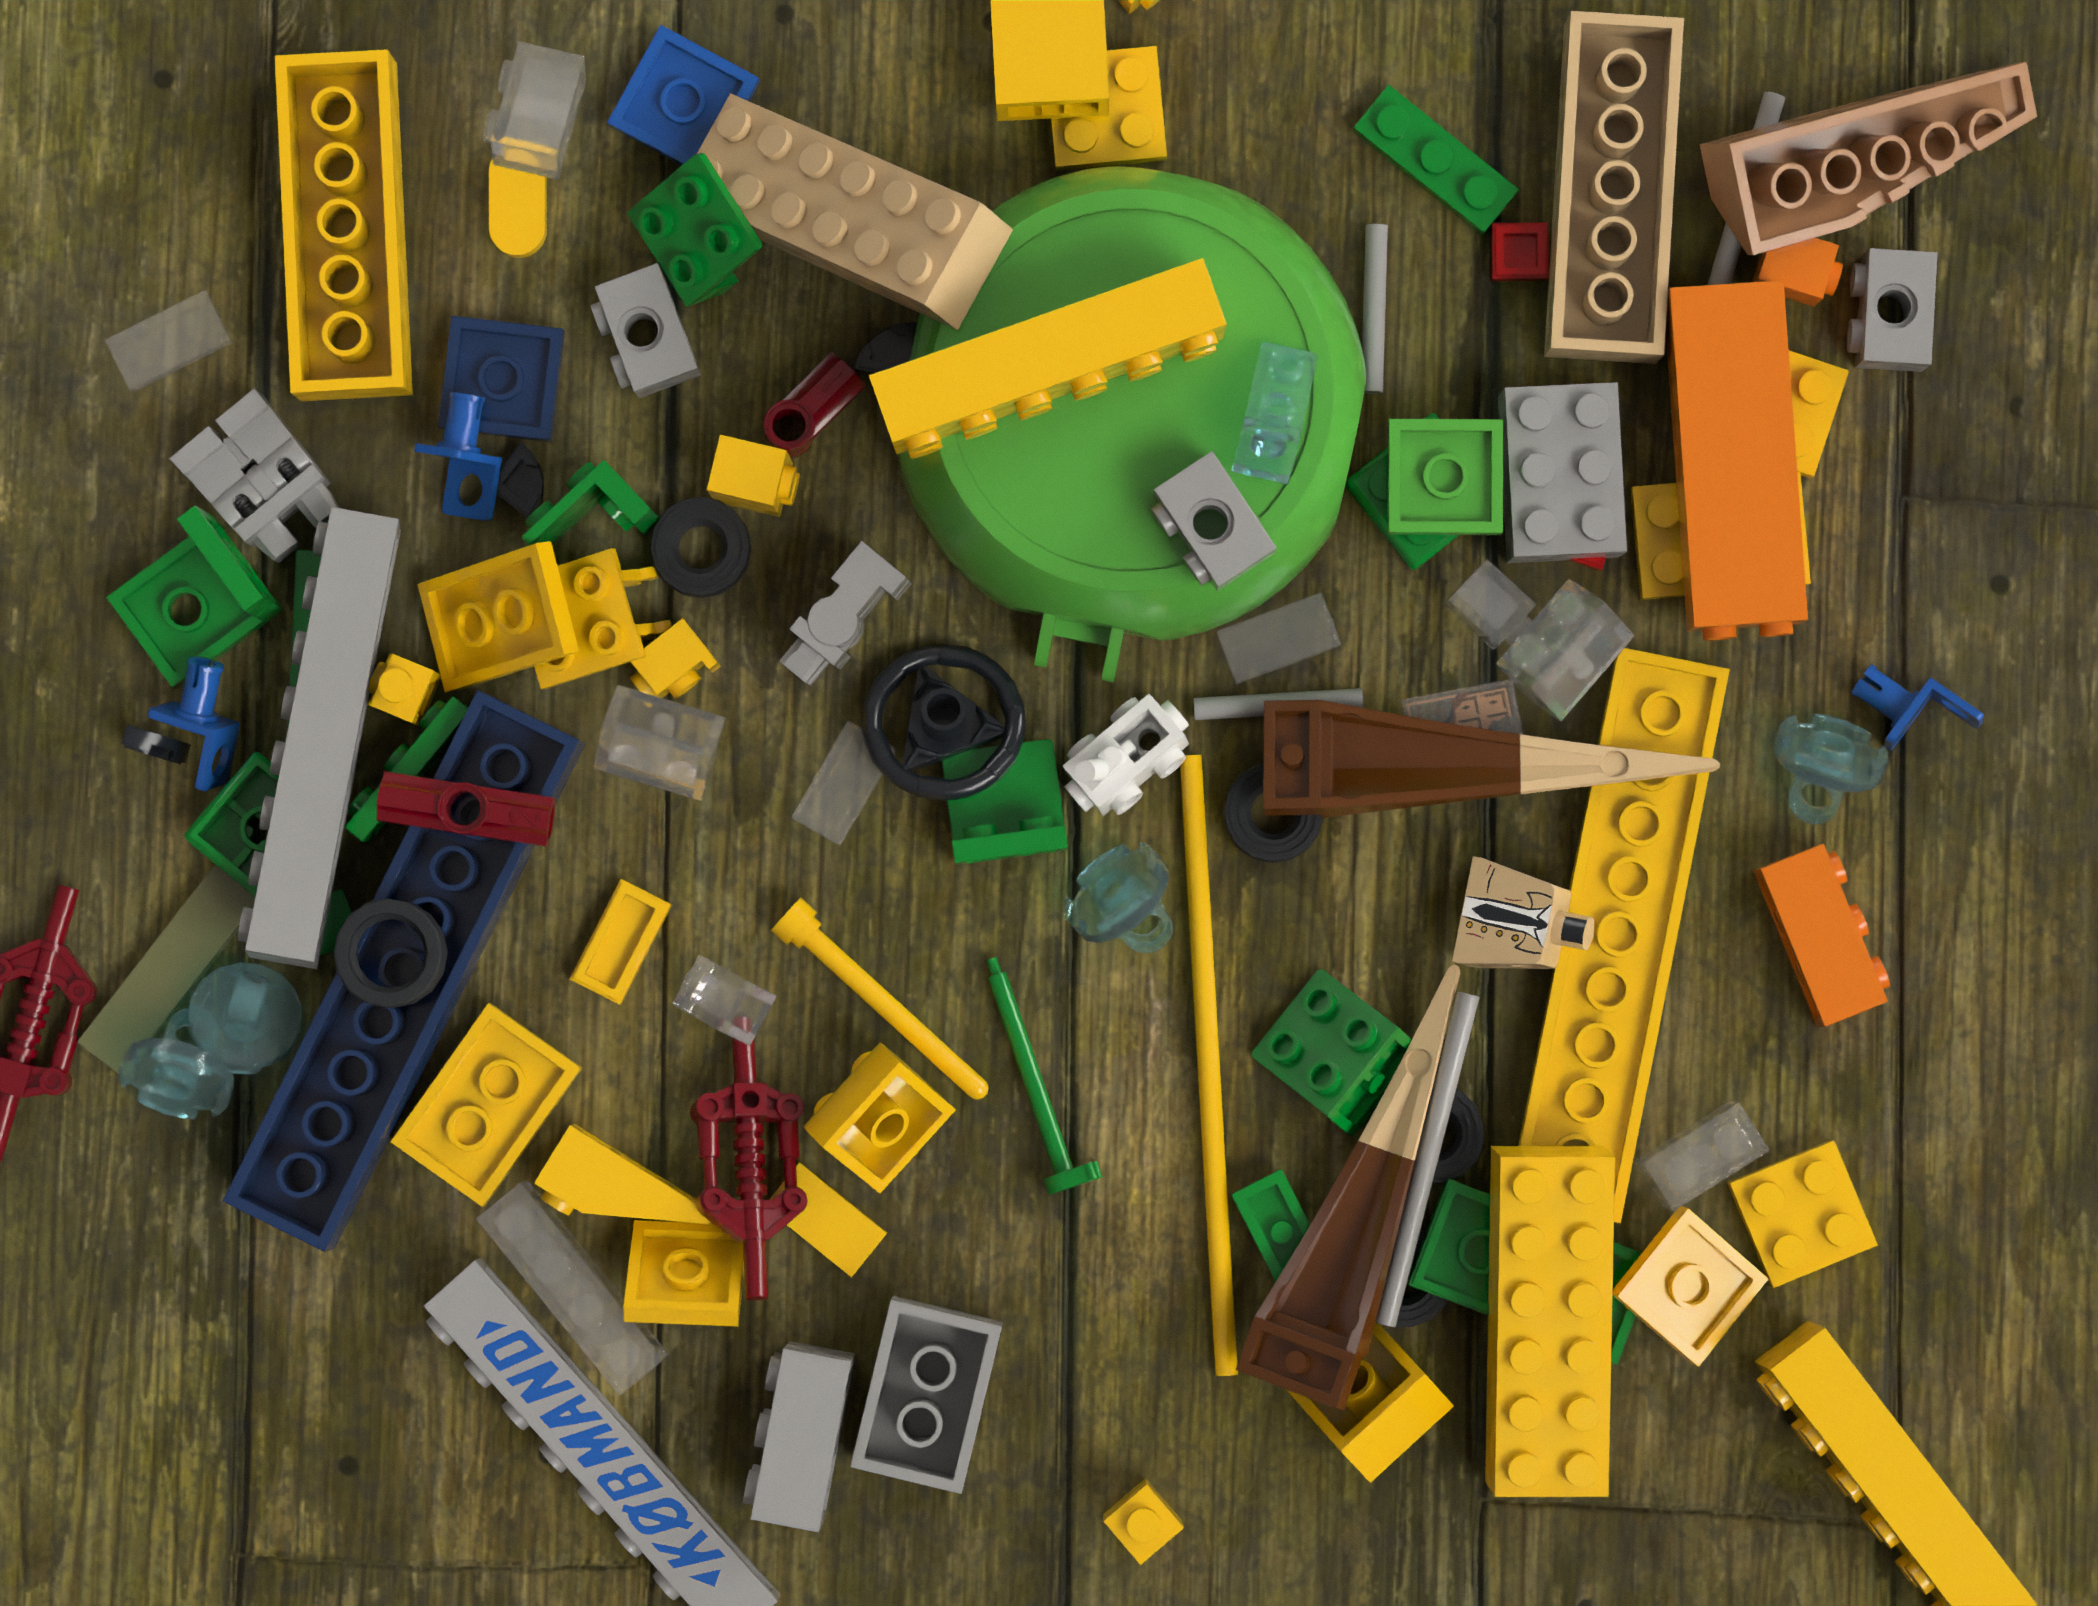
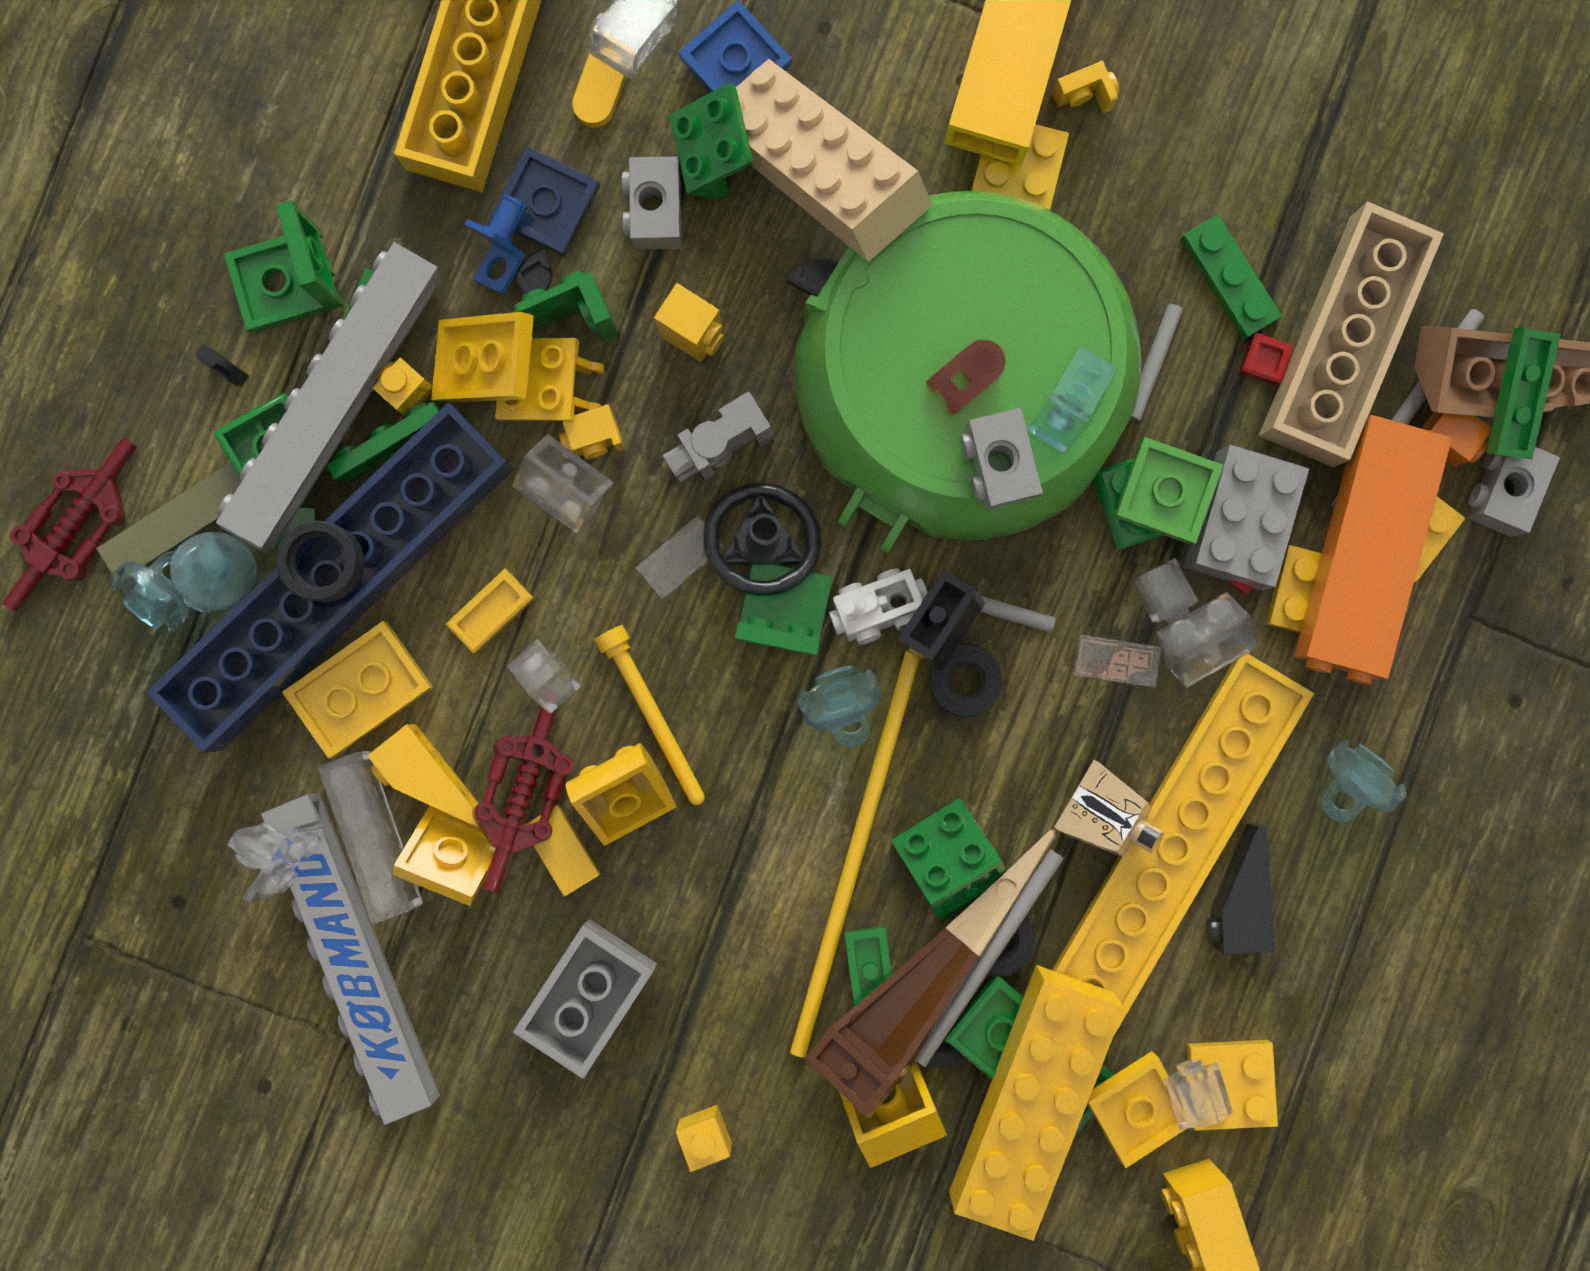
camera: 15 degrees right, 0 degrees up
clear tile [105,290,233,392] -> none
blue bracket [147,657,240,791] -> none
light grey hips [169,388,339,563] -> none
dark red piece [376,771,556,847] -> none
black tyre [650,497,752,598] -> none
light grey brick [743,1341,856,1532] -> none
dark red piece [763,352,866,458] -> none
yellow brick [869,258,1227,459] -> none
green piece [986,957,1103,1195] -> none
clear tile [1216,592,1341,685] -> none
reddish brown plate [1263,700,1720,818] -> none
clear brick [1635,1101,1770,1211] -> none
orange brick [1753,844,1890,1027] -> none
blue bracket [1851,664,1984,751] -> none
none -> clear bracket [227,821,325,903]
none -> black brick [897,570,985,672]
none -> clear red plate [925,339,1006,417]
none -> clear brick [1164,1059,1233,1130]
none -> black slope [1206,823,1274,954]
none -> green plate [1486,328,1561,460]

